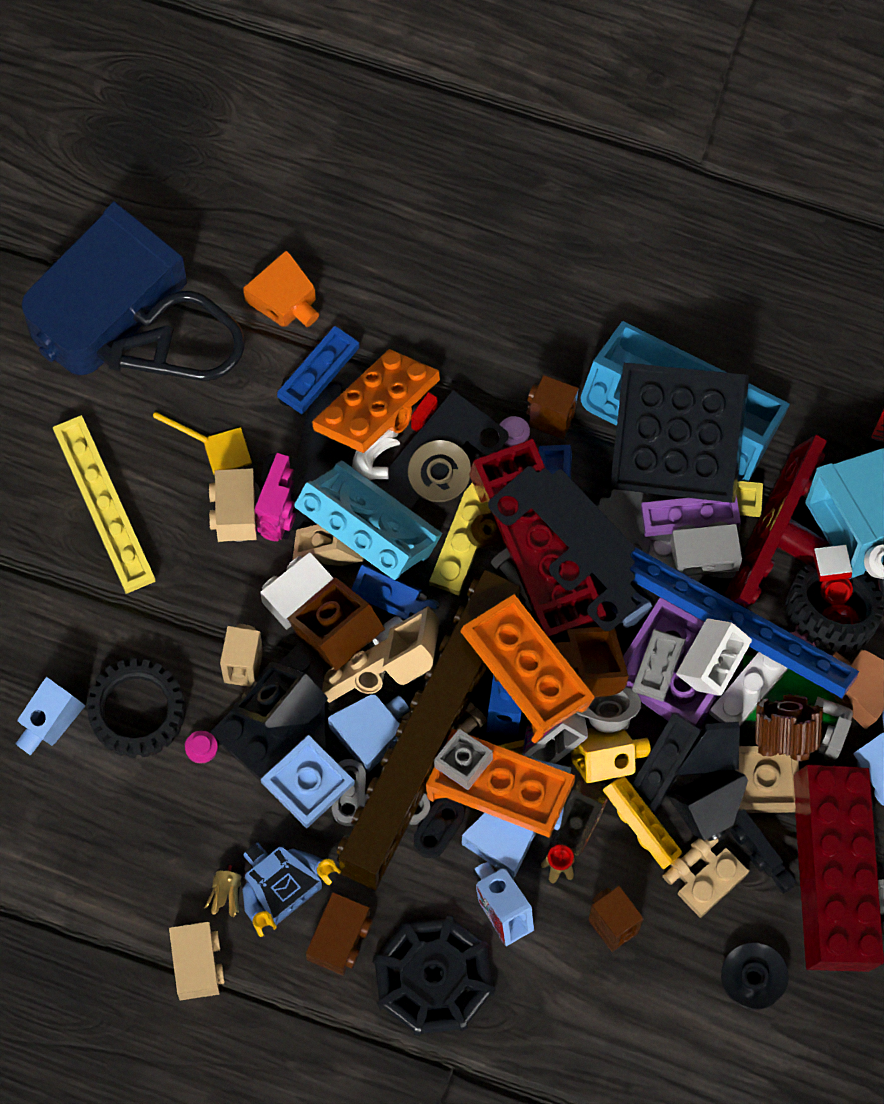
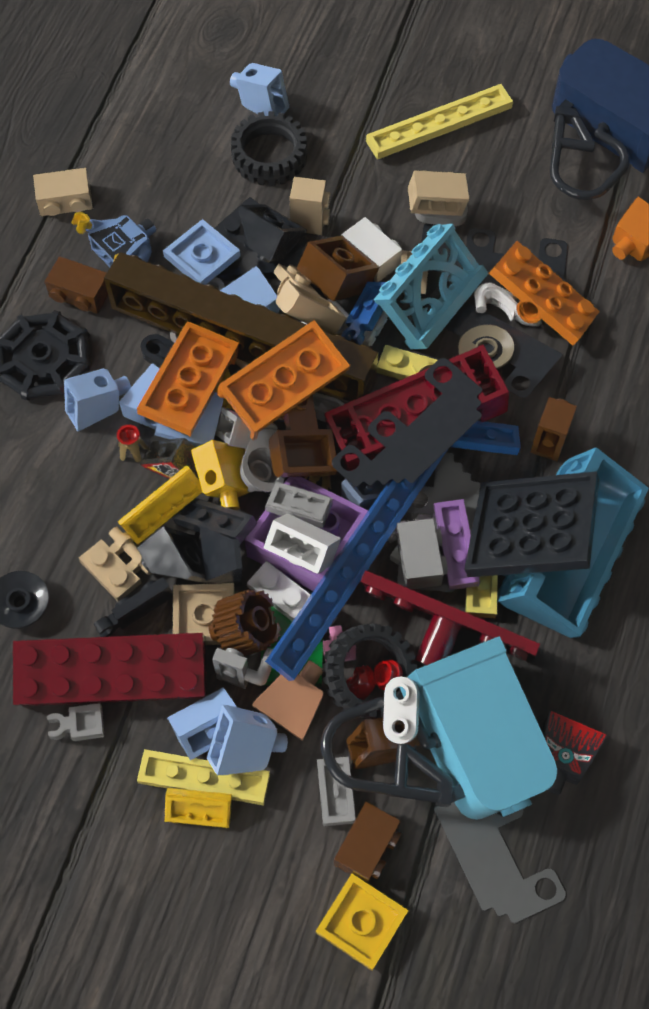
camera: 90 degrees right, 5 degrees down
yellow piece [153,412,252,475] -> none
dark pink plate [185,731,218,763] -> none
pearl gold piece [204,865,241,917] -> none
dark pink plate [254,453,296,541] -> none
blue plate [277,326,359,414] -> none
red tile [411,392,438,432] -> none
light grey piece [434,729,493,790] -> none
lavender plate [498,416,530,447] -> none
reddish brown brick [588,886,643,952] -> none
white tile [813,545,852,582] -> none

